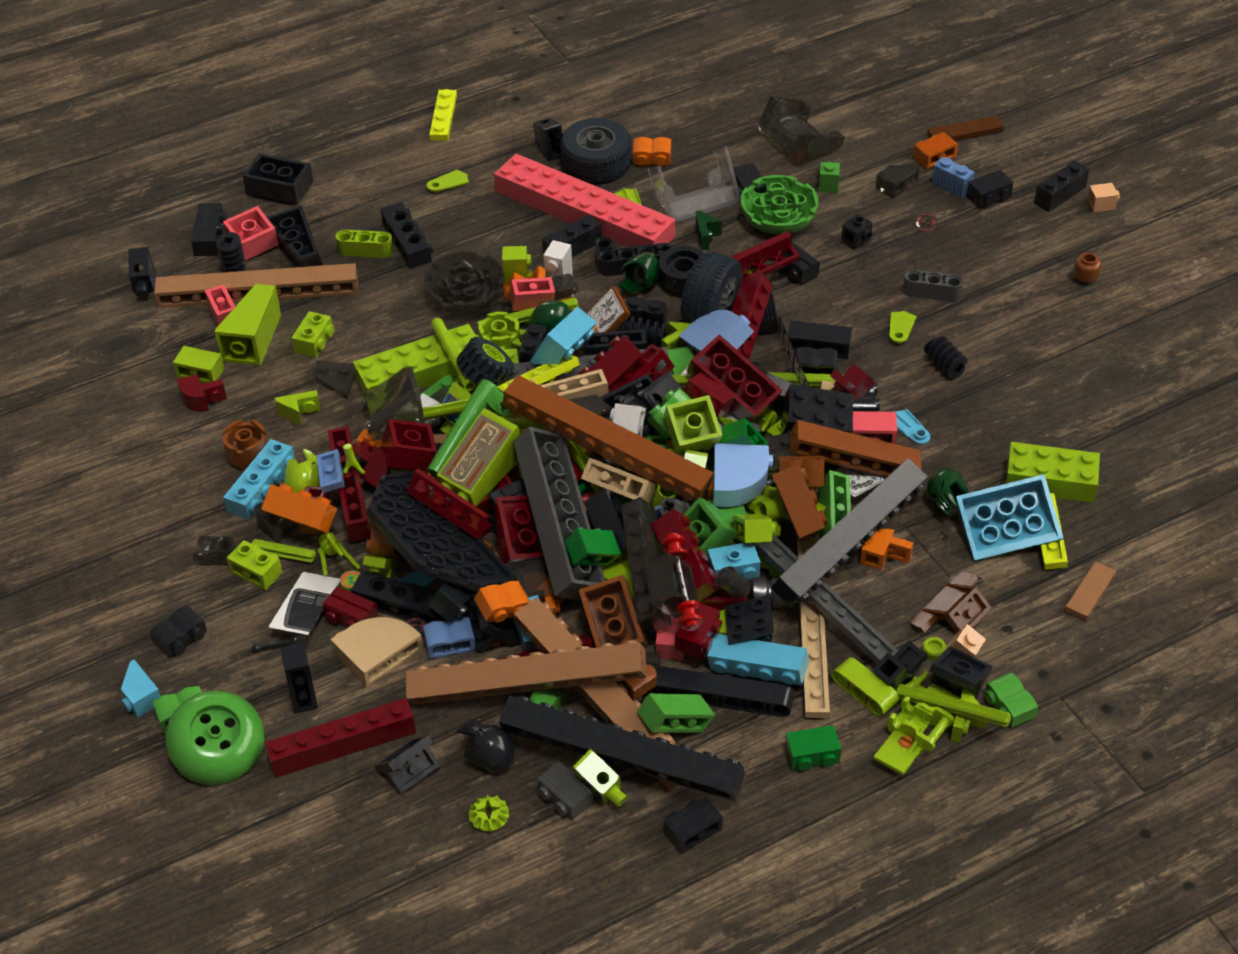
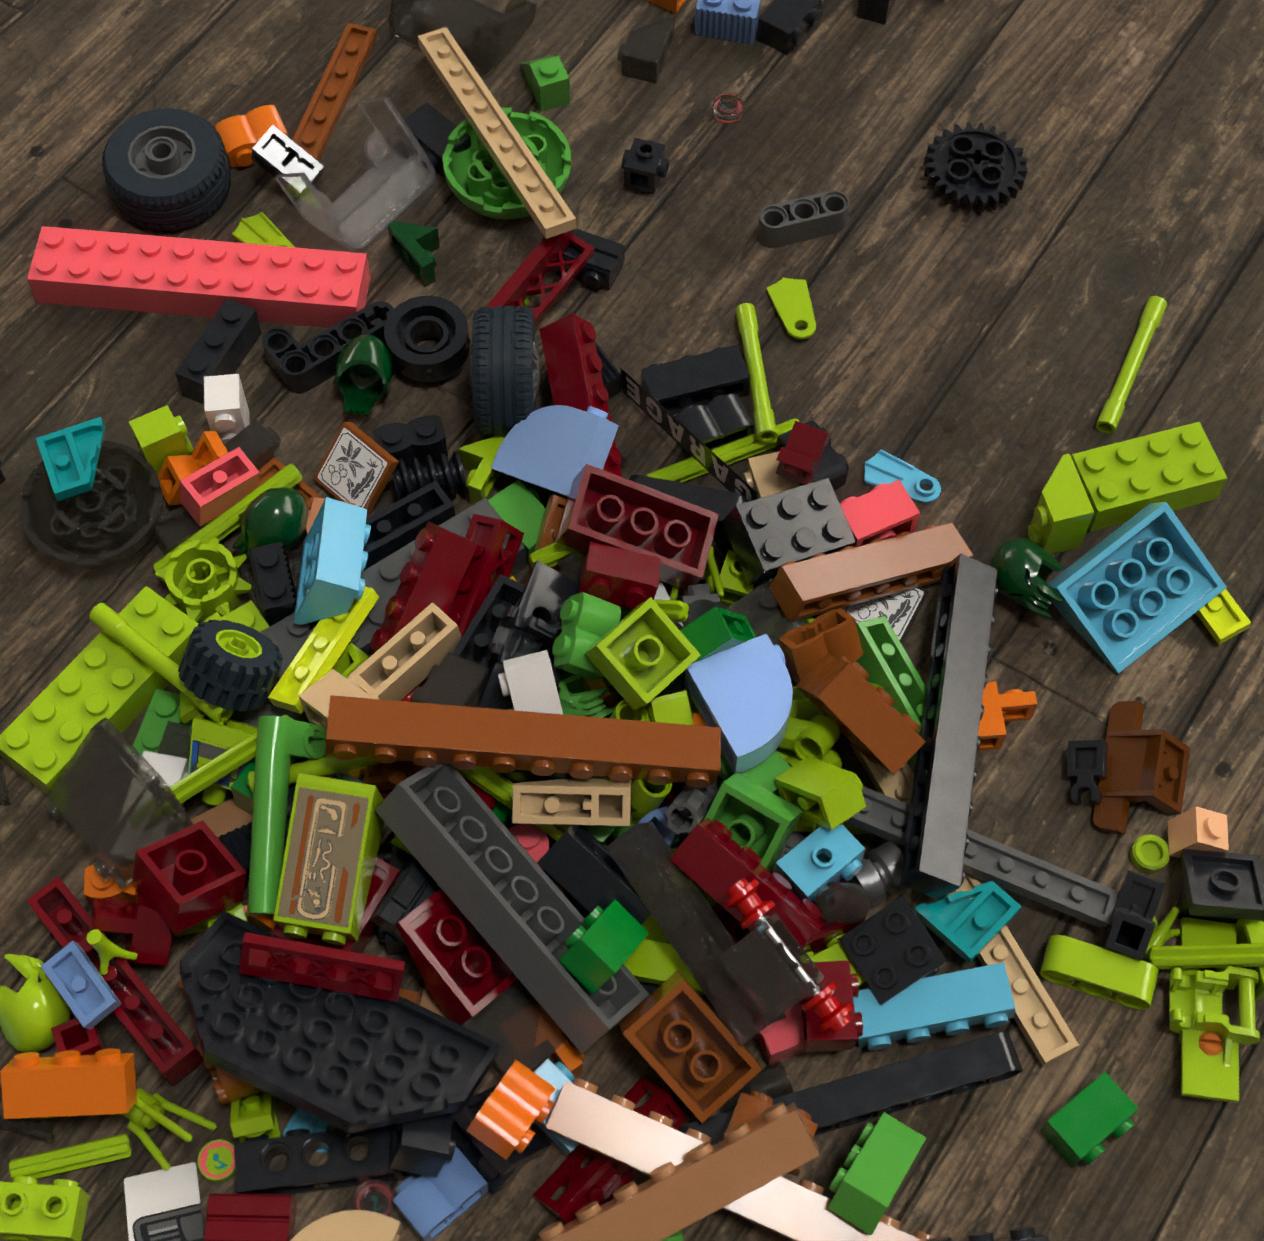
camera: 30 degrees left, 15 degrees up
black torso [533,117,563,161] -> none
black piece [924,336,968,379] -> none
dark orange head [1073,253,1102,283] -> none
none -> teal wing [35,417,105,501]
none -> brick [251,125,324,200]
none -> dark orange tile [292,23,378,162]
none -> tan plate [418,27,577,239]
none -> lime piece [735,303,778,443]
none -> teal wing [914,881,1022,964]
none -> black gear [923,122,1028,212]
none -> lime slope [1028,454,1094,554]
none -> black plate [1067,740,1108,805]
none -> lime piece [1096,296,1167,435]

